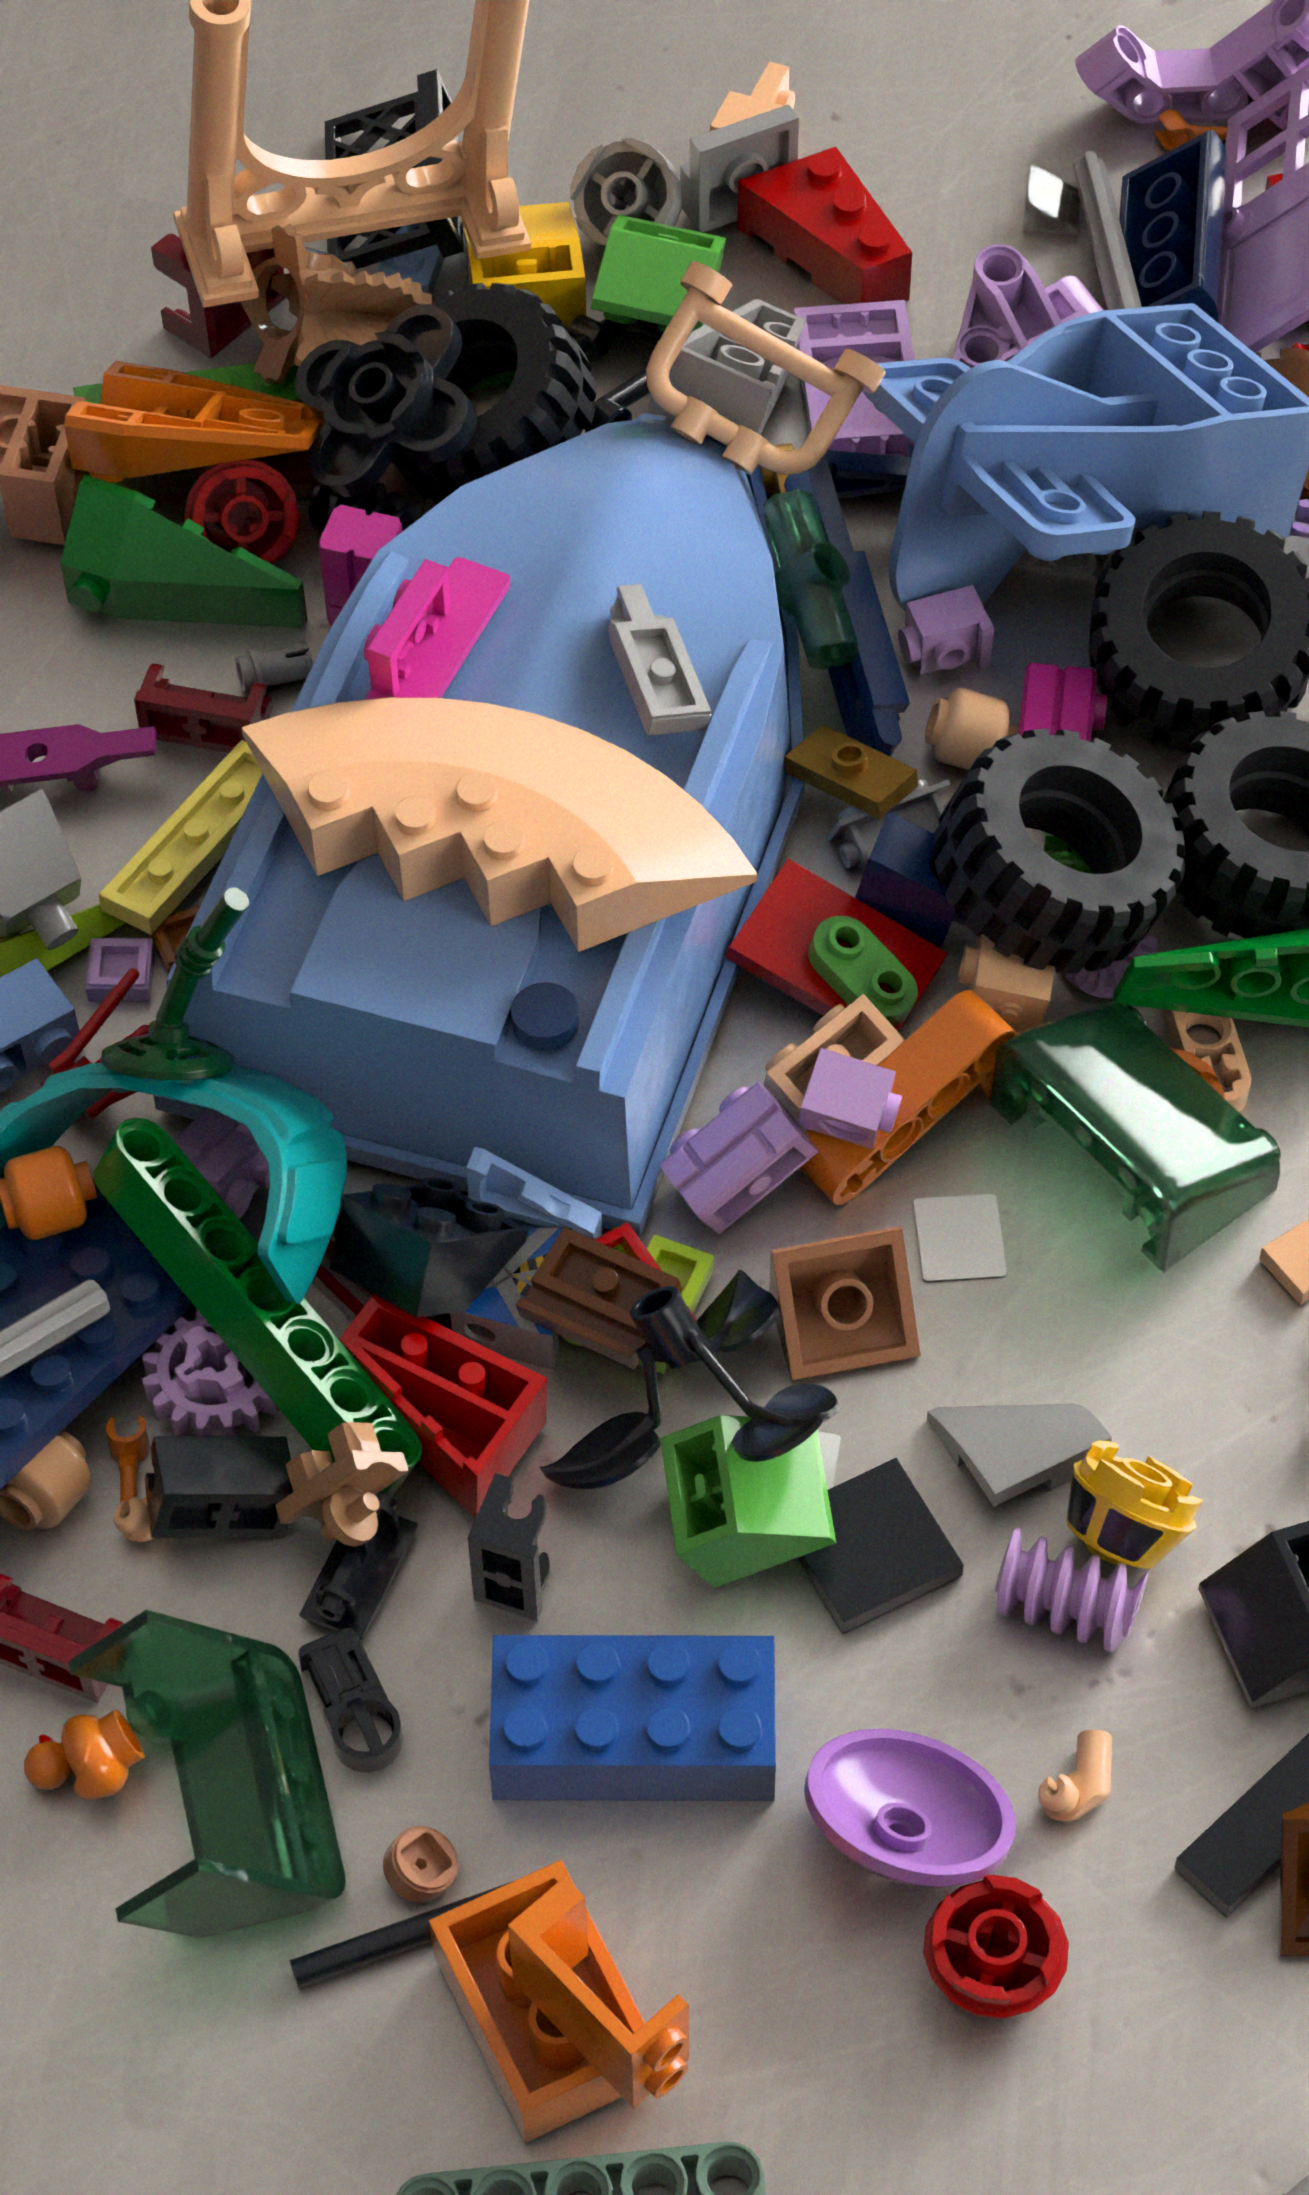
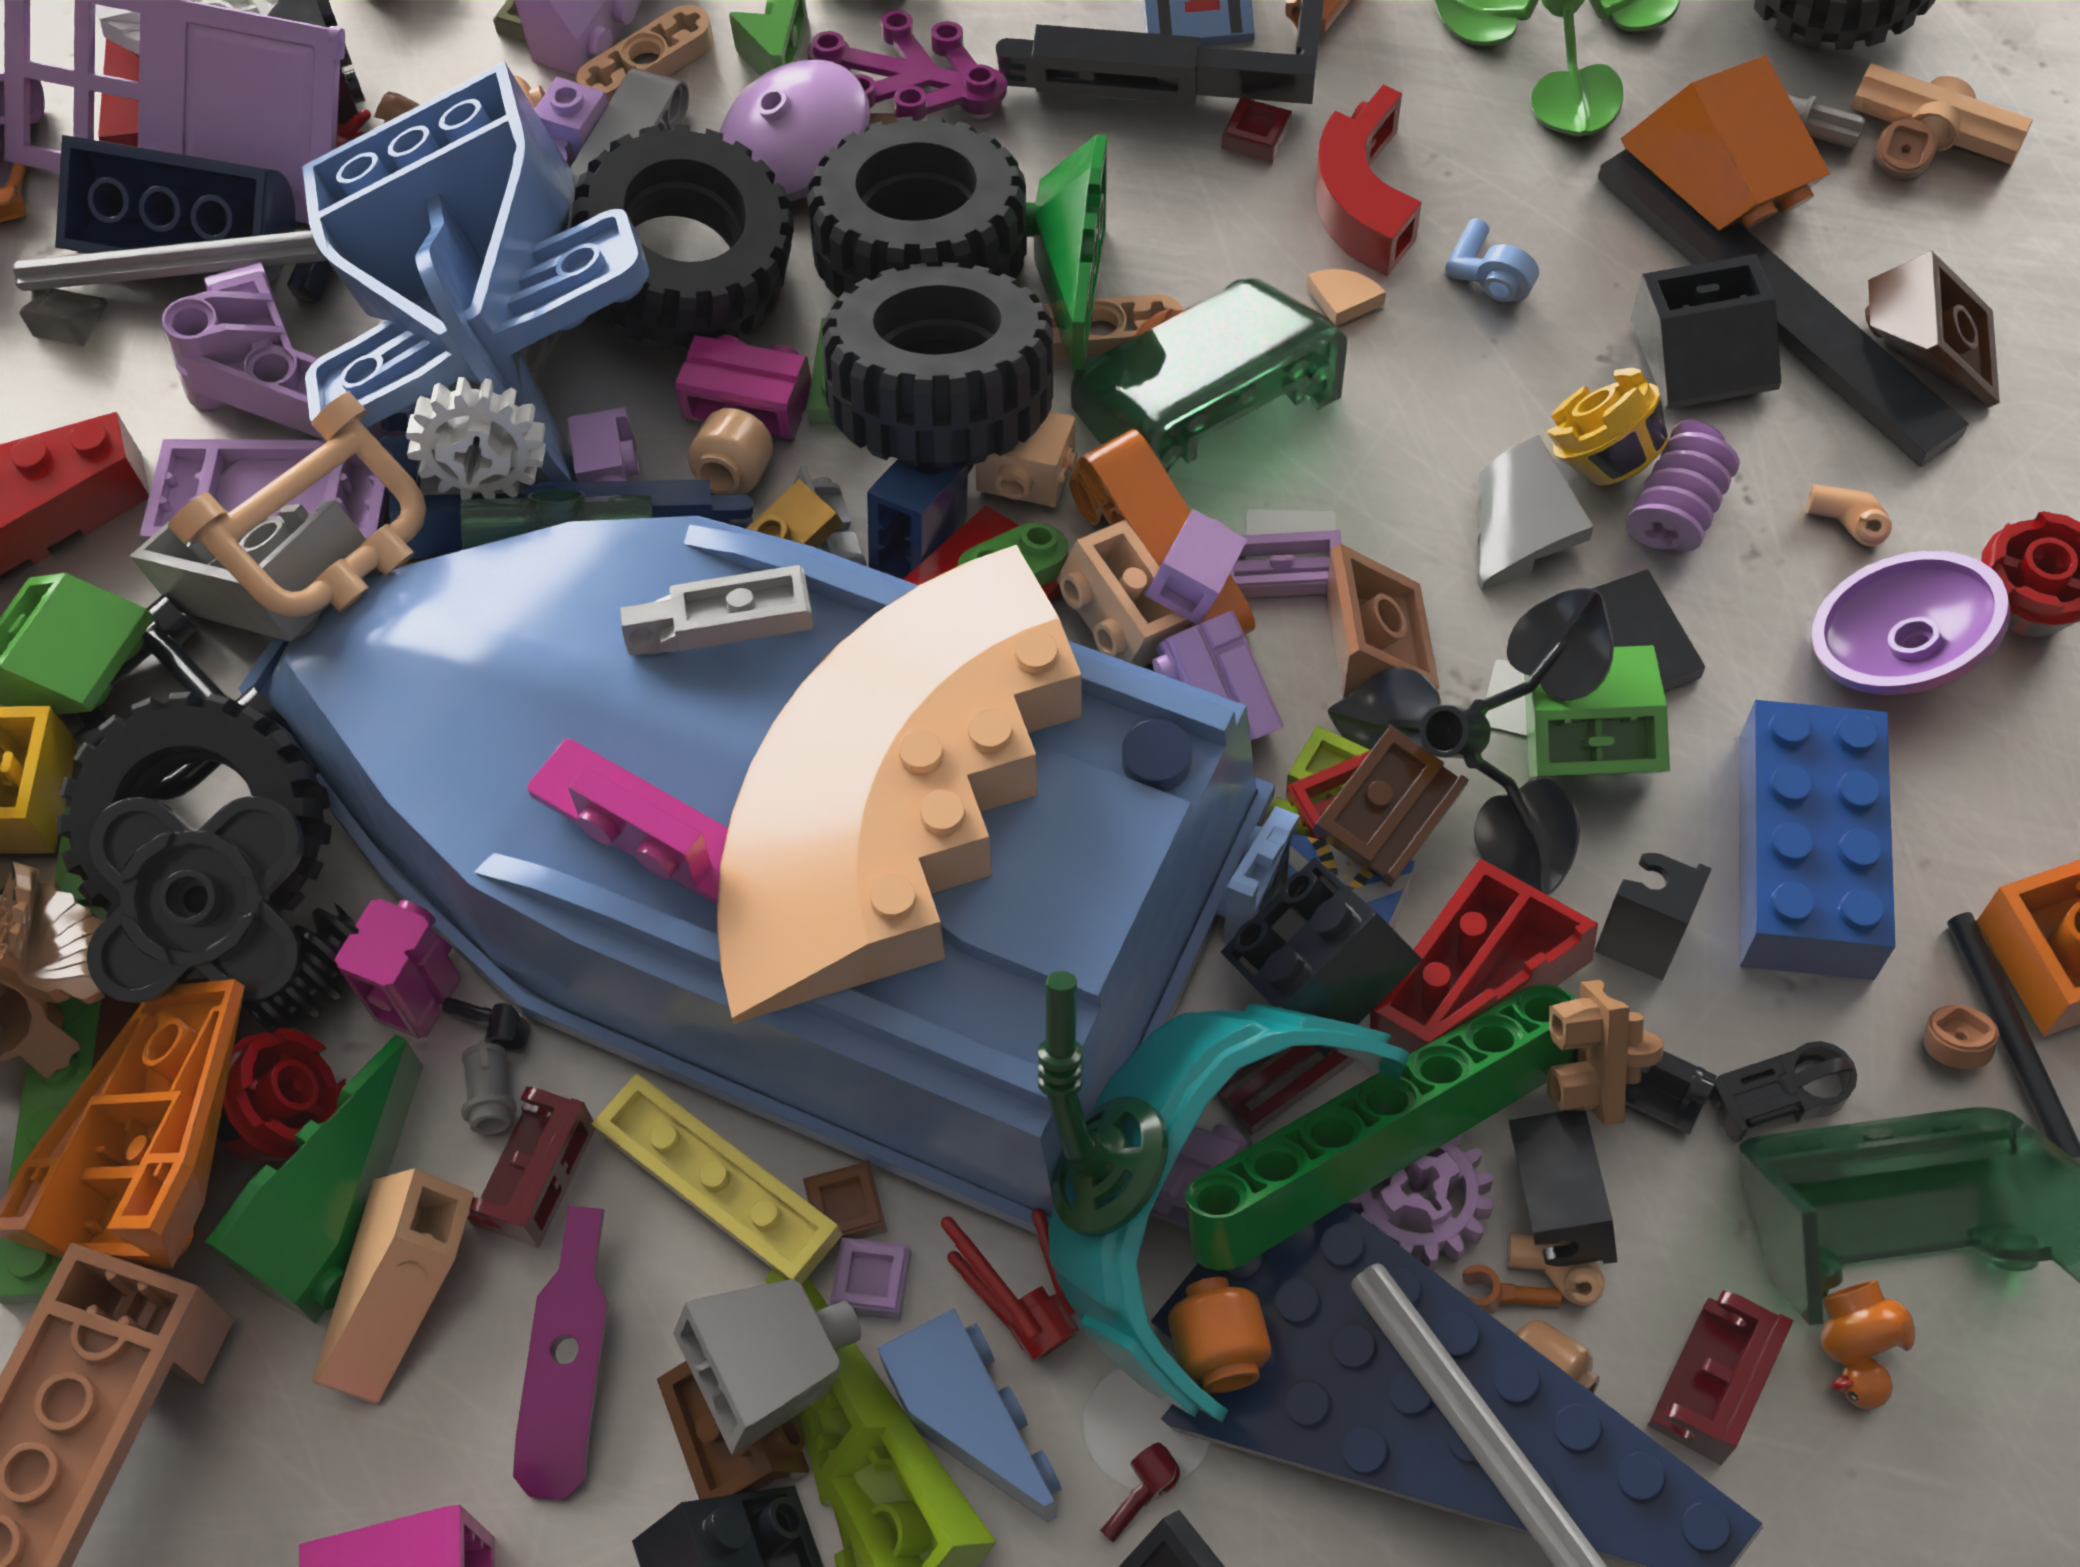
camera: 80 degrees left, 5 degrees up
none -> light nougat slope [311,1168,474,1404]
none -> white gear [406,377,546,502]
none -> lavender tile [1230,530,1342,598]

